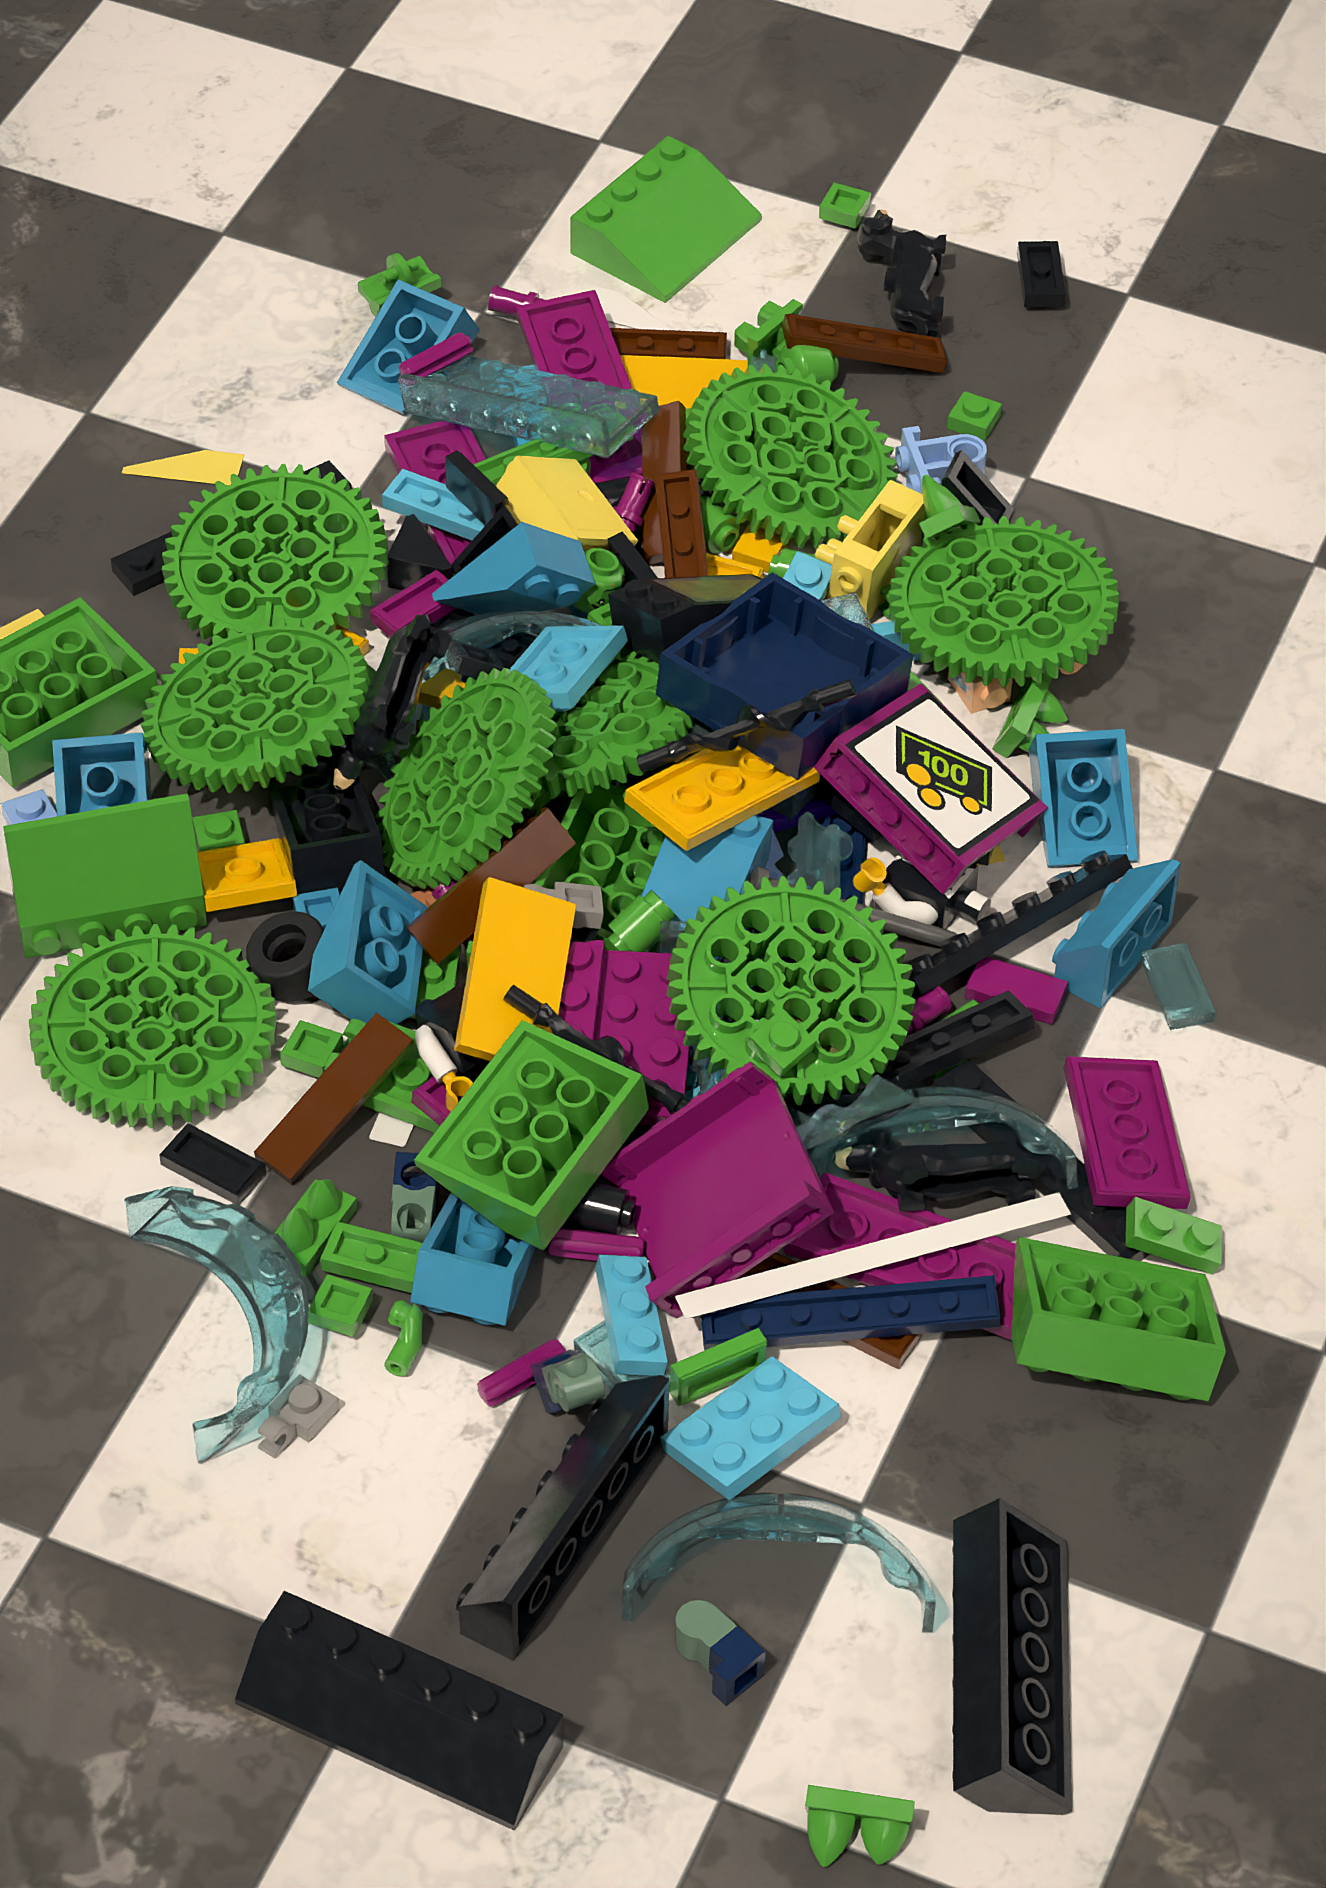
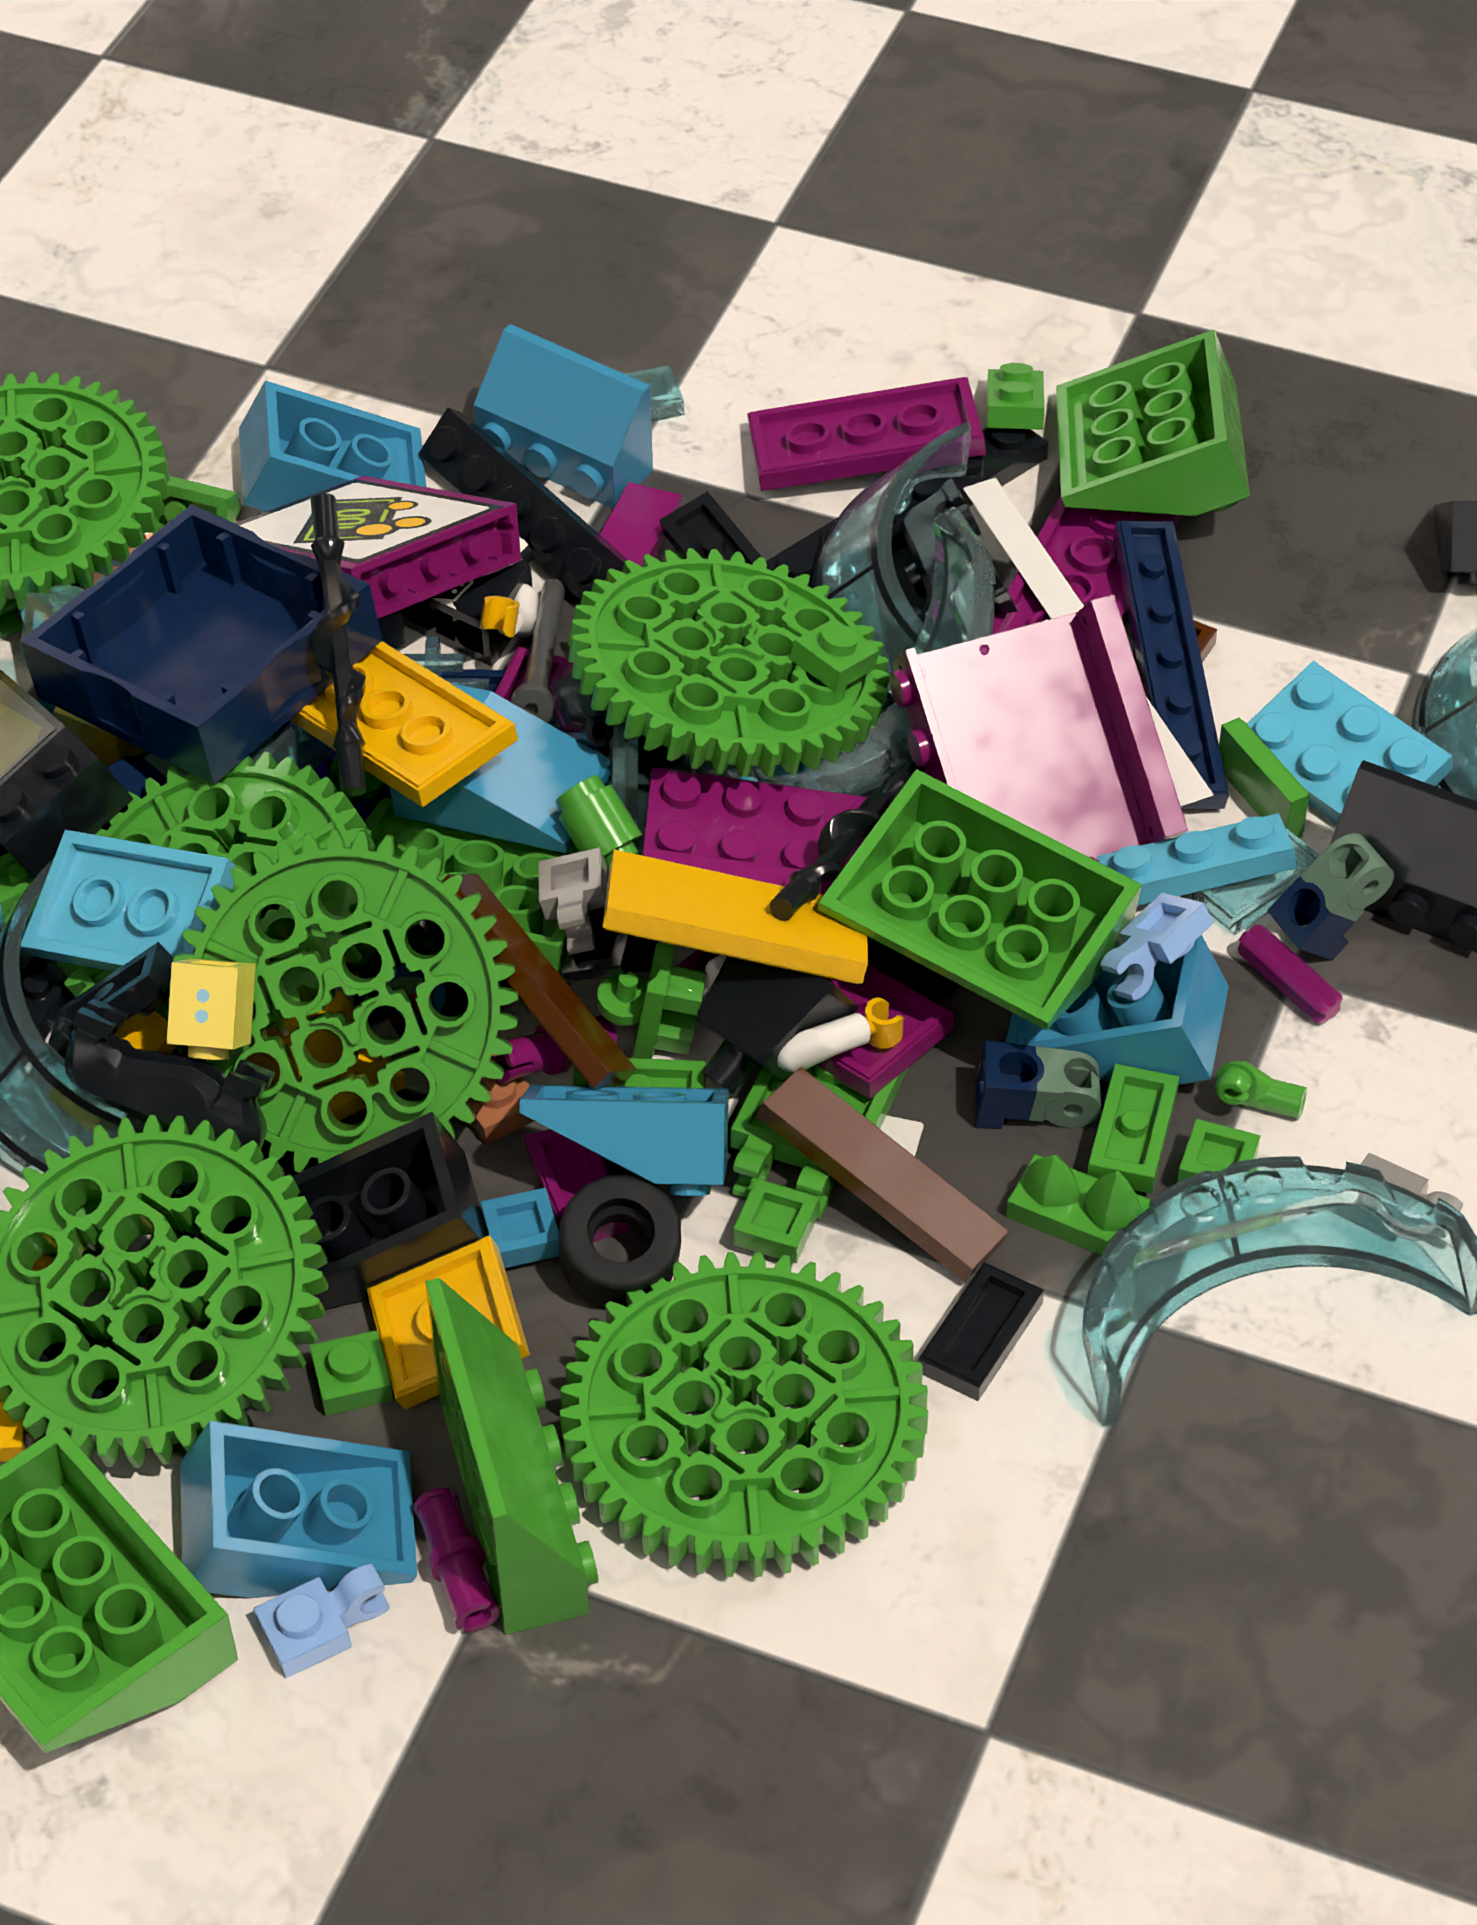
camera: 90 degrees left, 0 degrees up
none -> light yellow brick [167,958,256,1060]
none -> light blue plate [1100,893,1214,1001]

